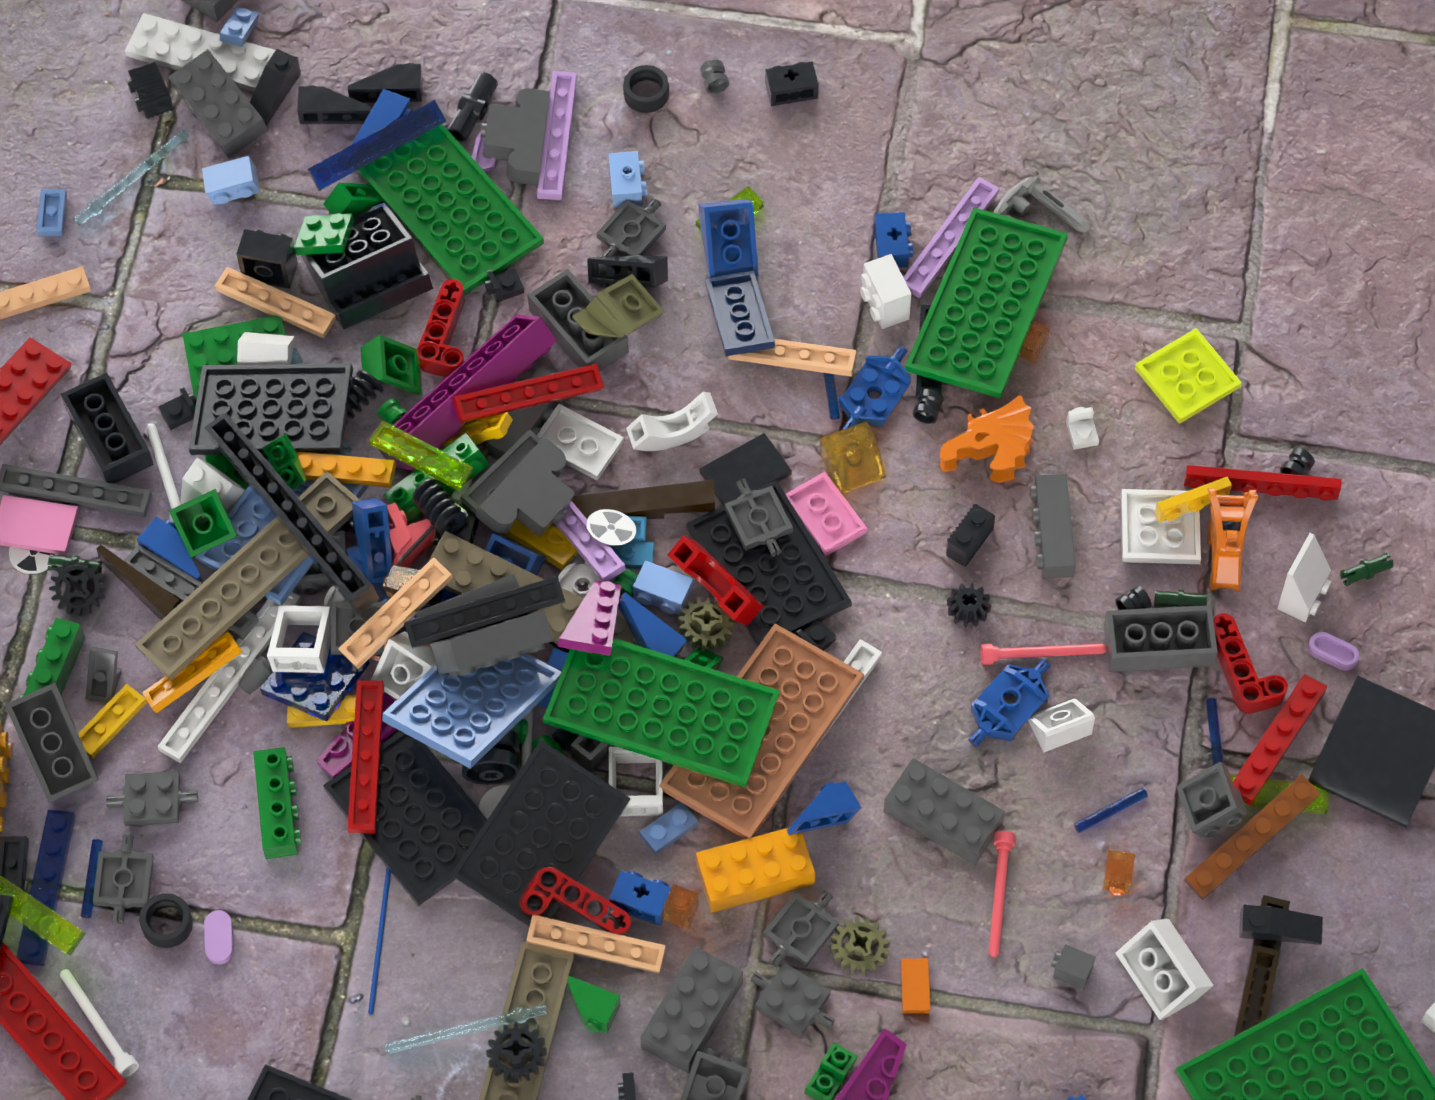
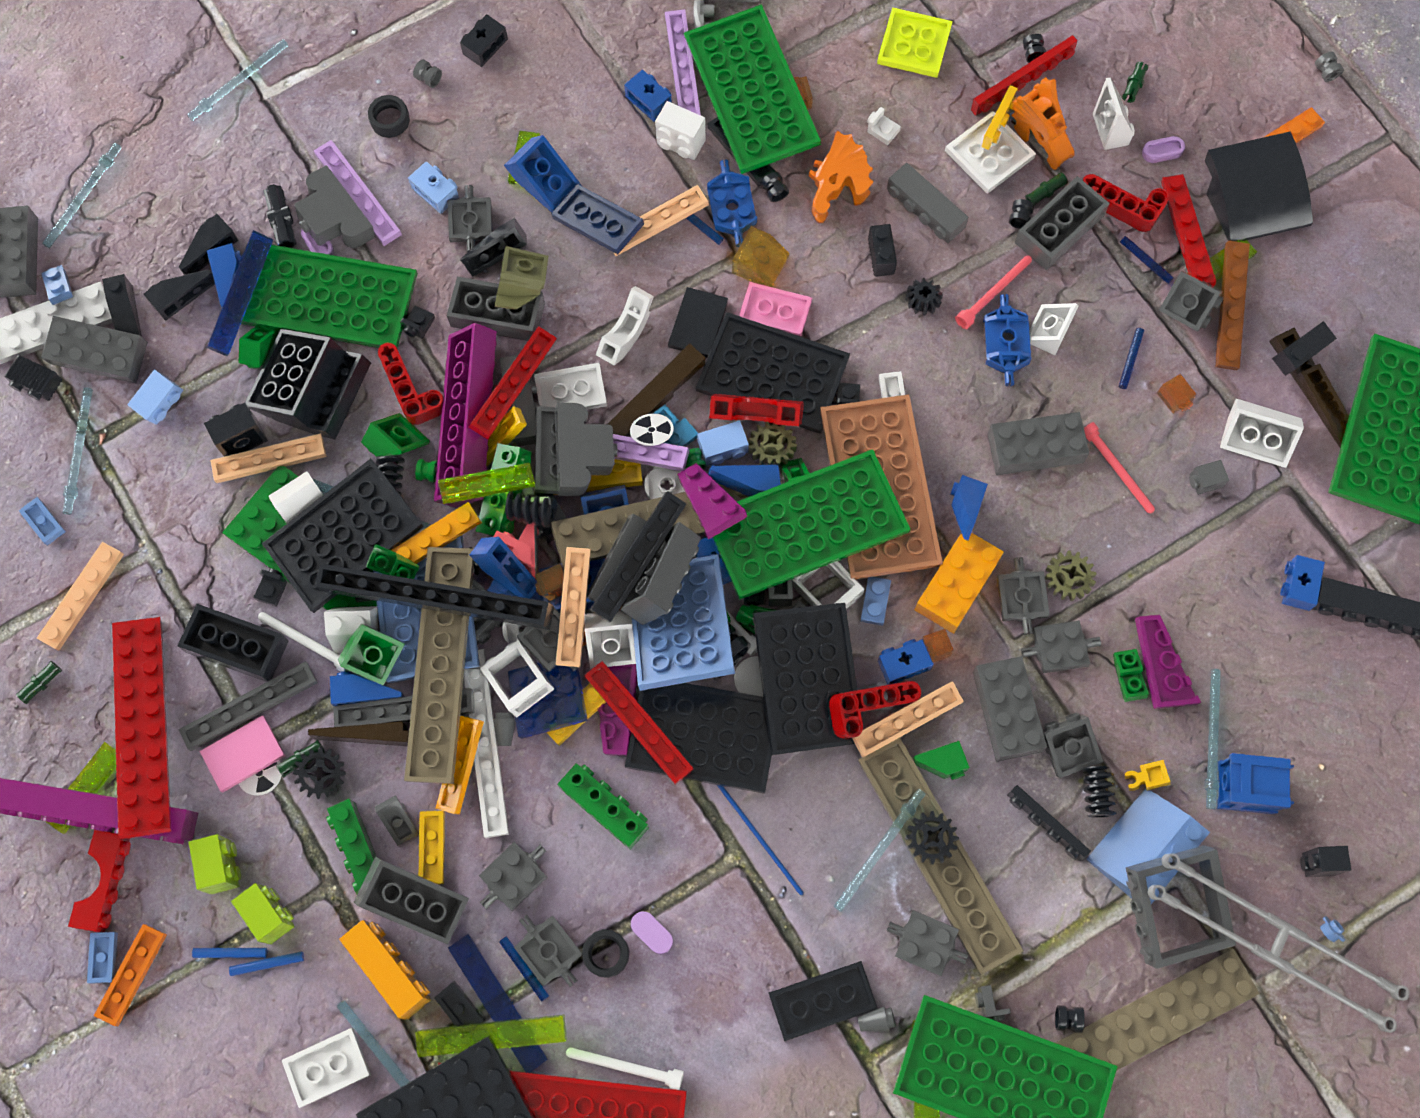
camera: 40 degrees left, 10 degrees up
plate [294,213,354,255] -> none
dark grey plate [725,479,793,557] -> none
orange tile [901,958,930,1014] -> none

